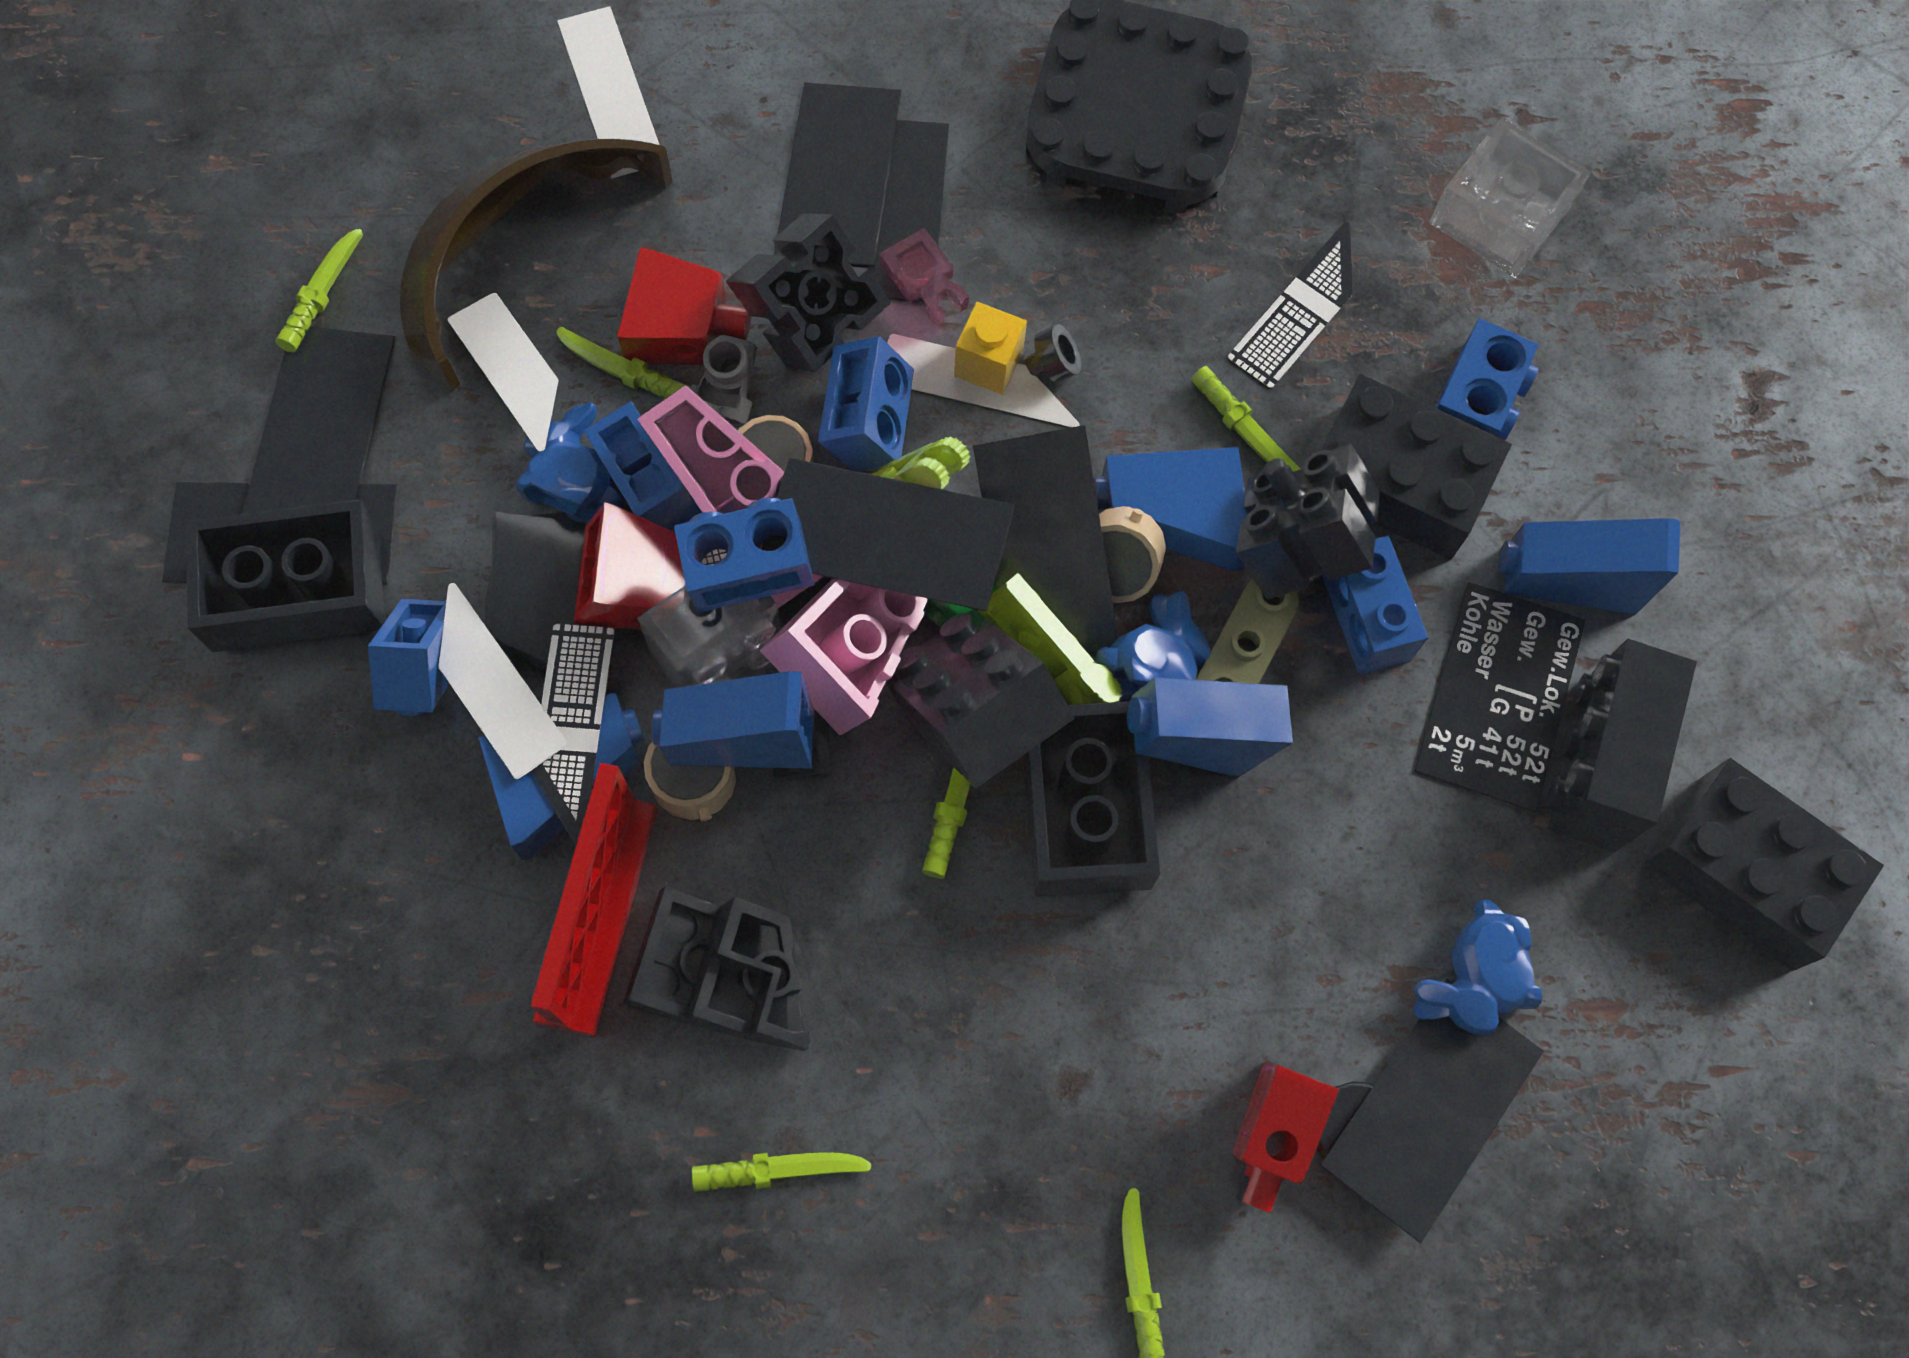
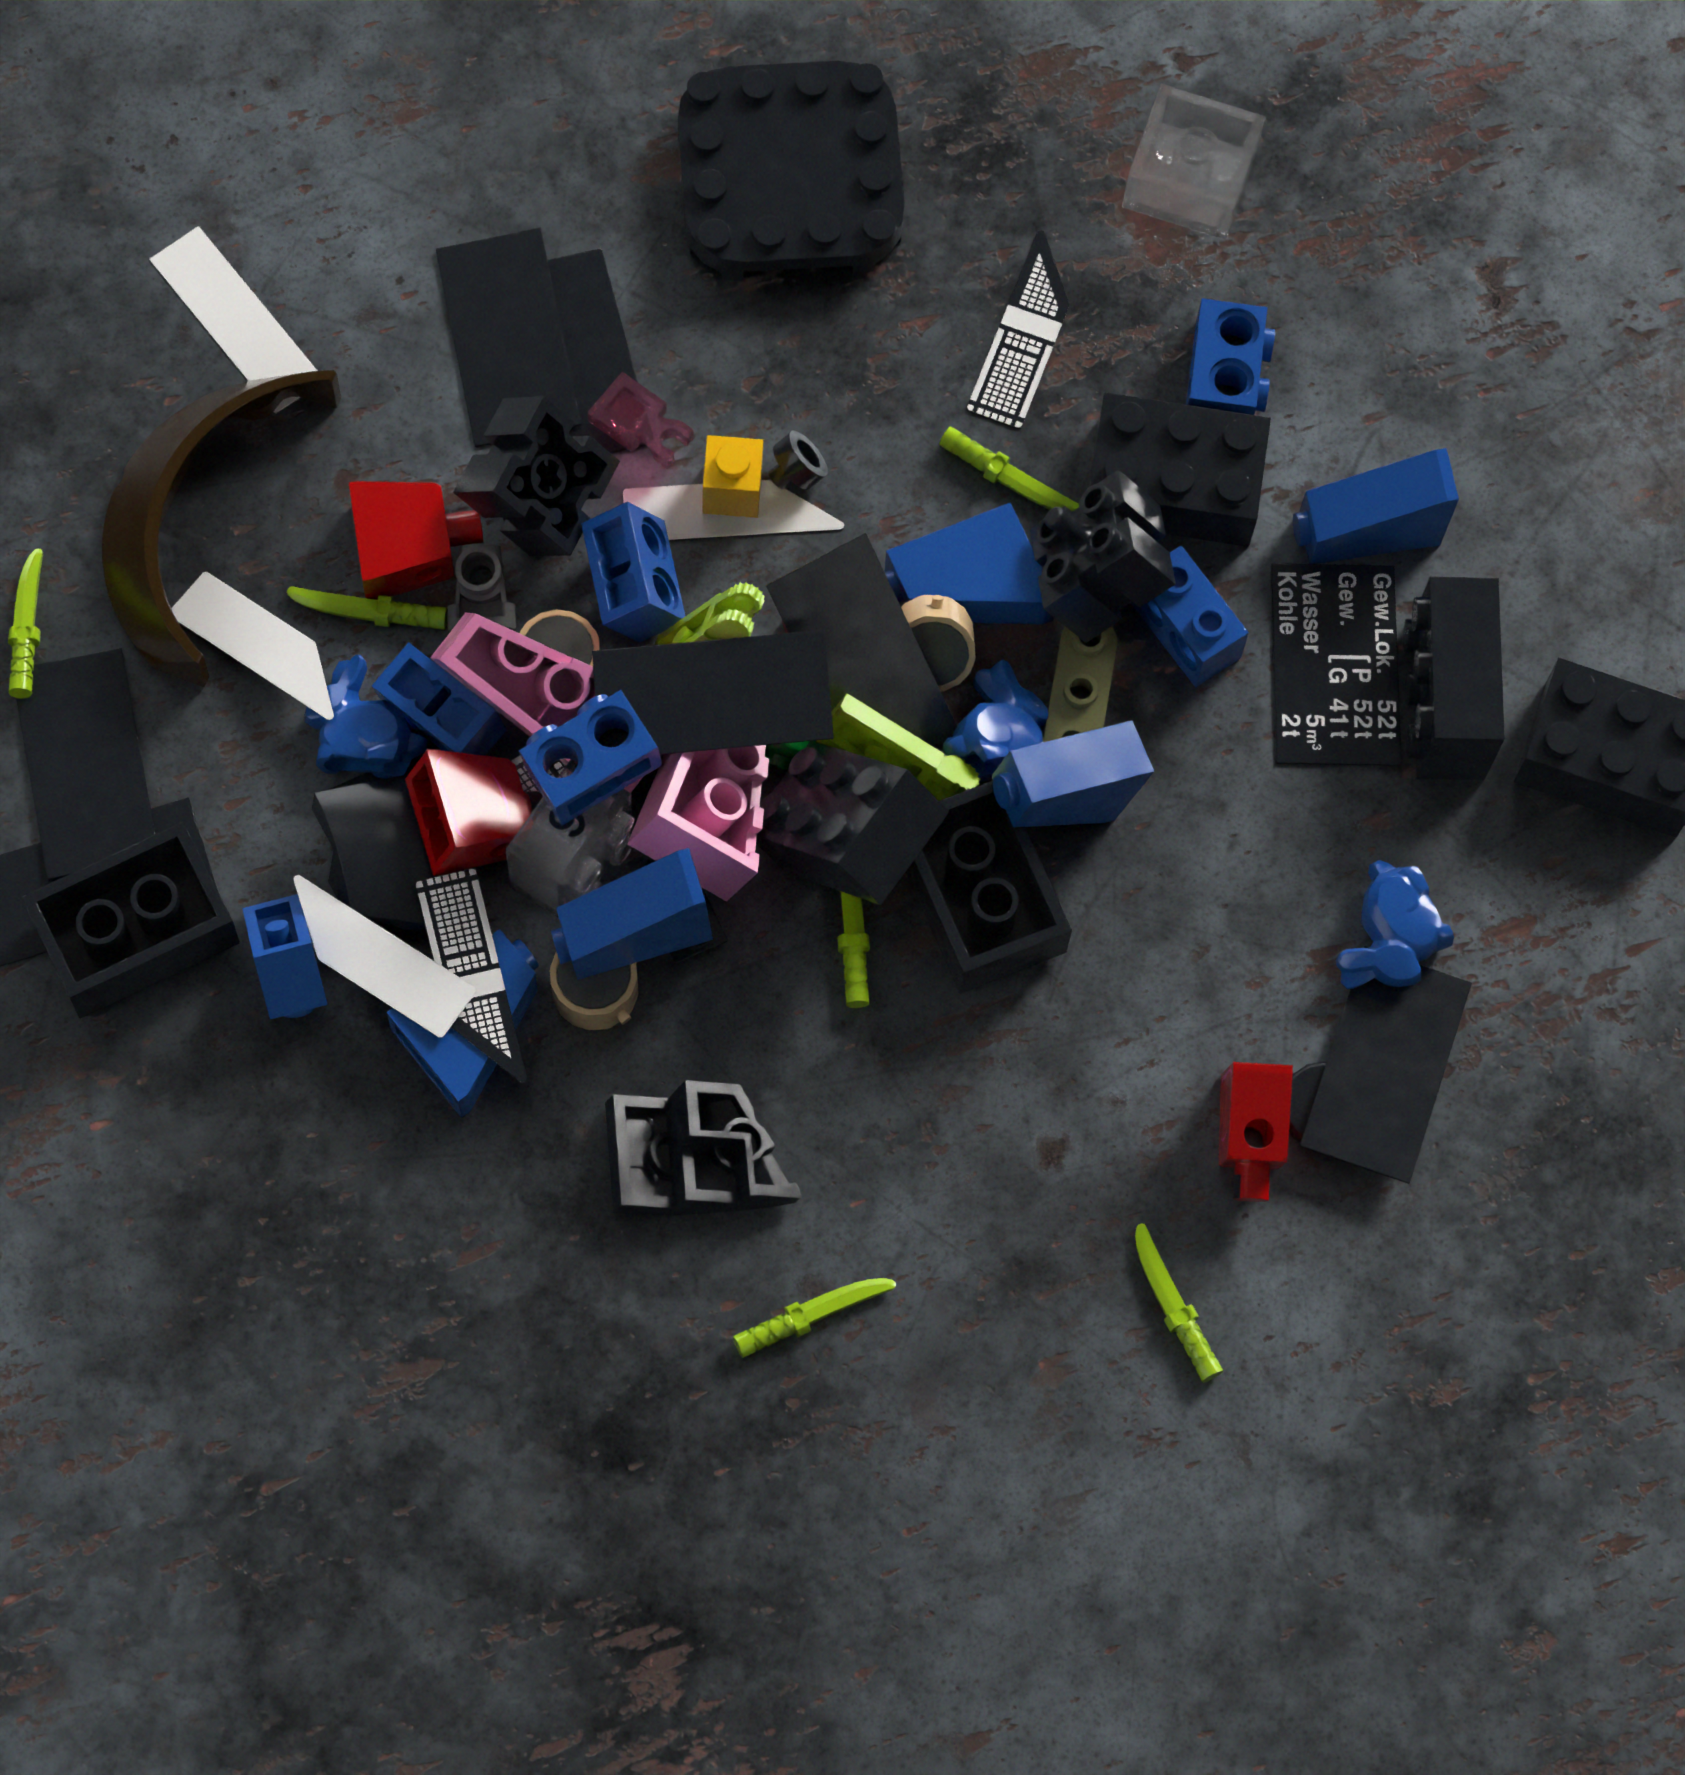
camera: 20 degrees left, 0 degrees up
red fence [530,763,658,1038] -> none

